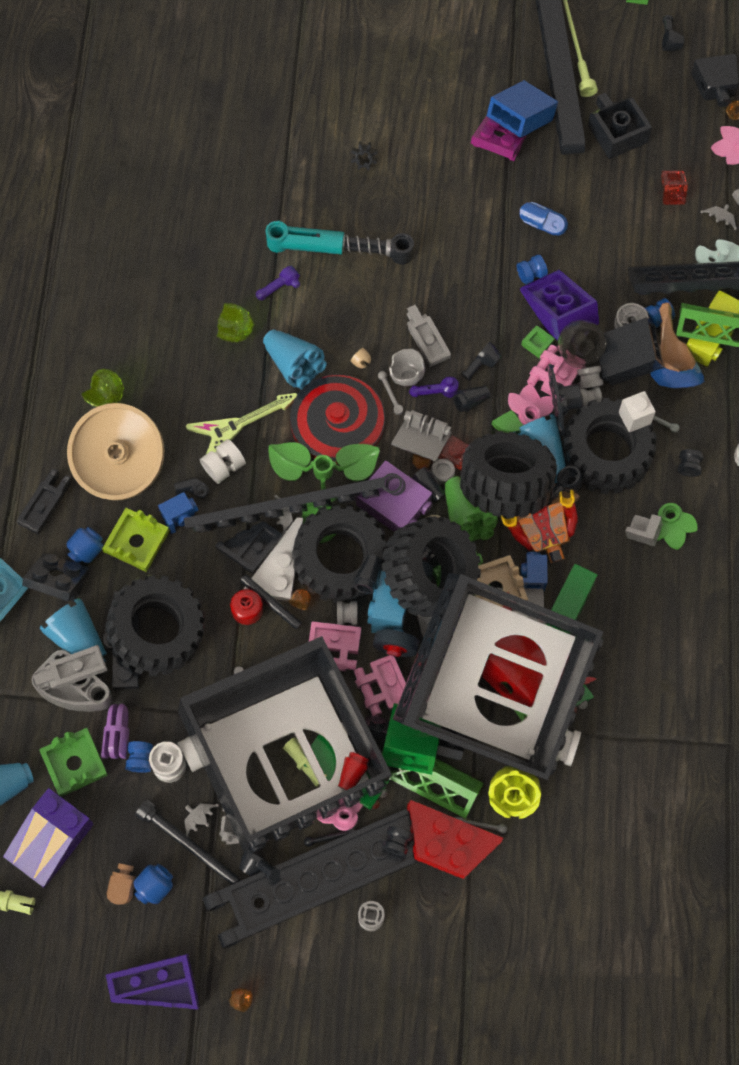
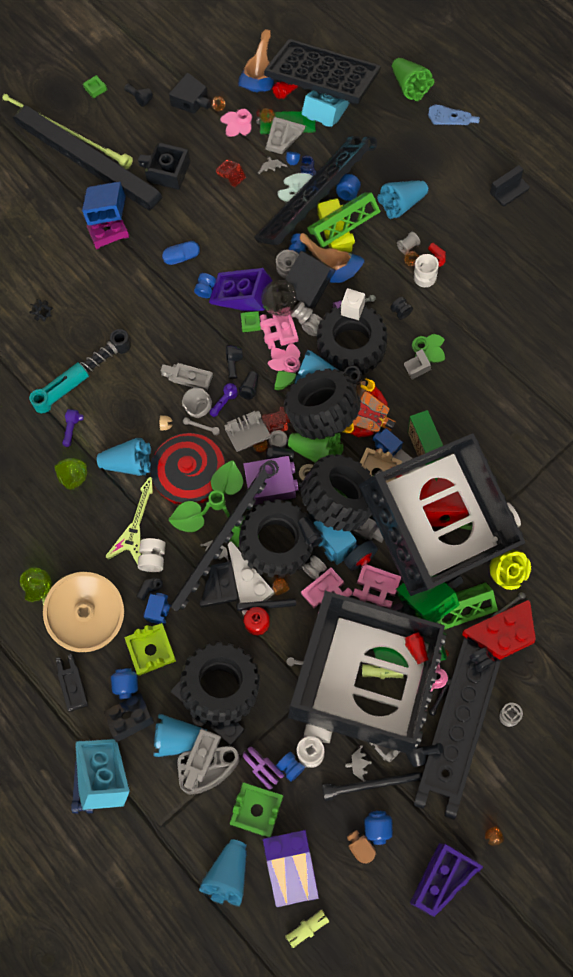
camera: 40 degrees left, 0 degrees up
black wheel [548,364,582,436] -> none

